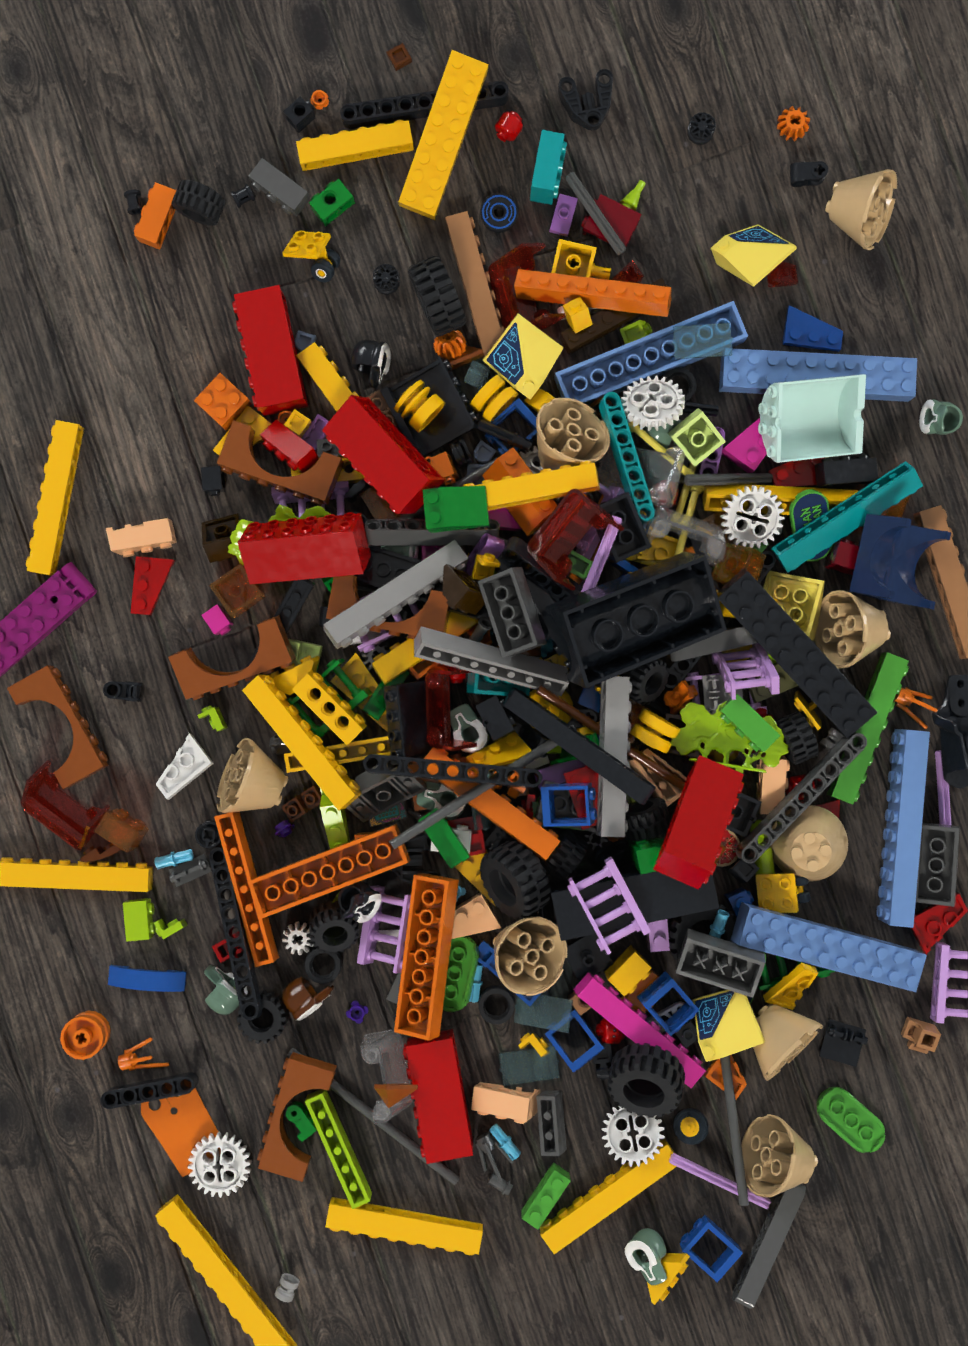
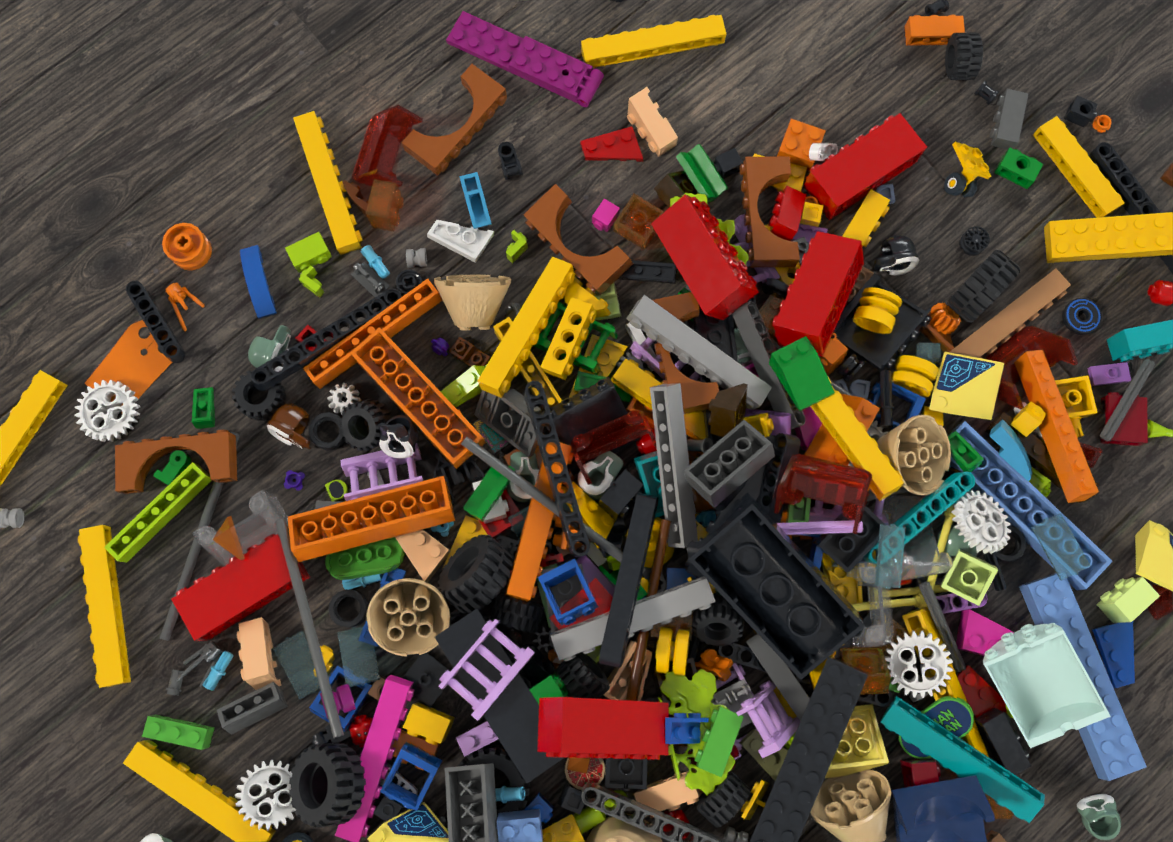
camera: 65 degrees right, 10 degrees down
none -> green slope [192,387,215,429]
none -> dark grey piece [275,518,344,738]
none -> magenta wheel [320,683,356,719]
none -> tile [325,480,348,502]
none -> light grey wheel [406,248,427,268]
none -> dark azure slope [459,172,491,229]
none -> blue bracket [665,713,709,744]
none -> green panel [676,144,728,202]
none -> white beam [809,143,838,161]
none -> clear light blue piece [875,524,905,589]
none -> green slope [948,431,984,472]
none -> dark azure slope [990,420,1032,481]
none -> yellowish green brick [1097,577,1160,623]

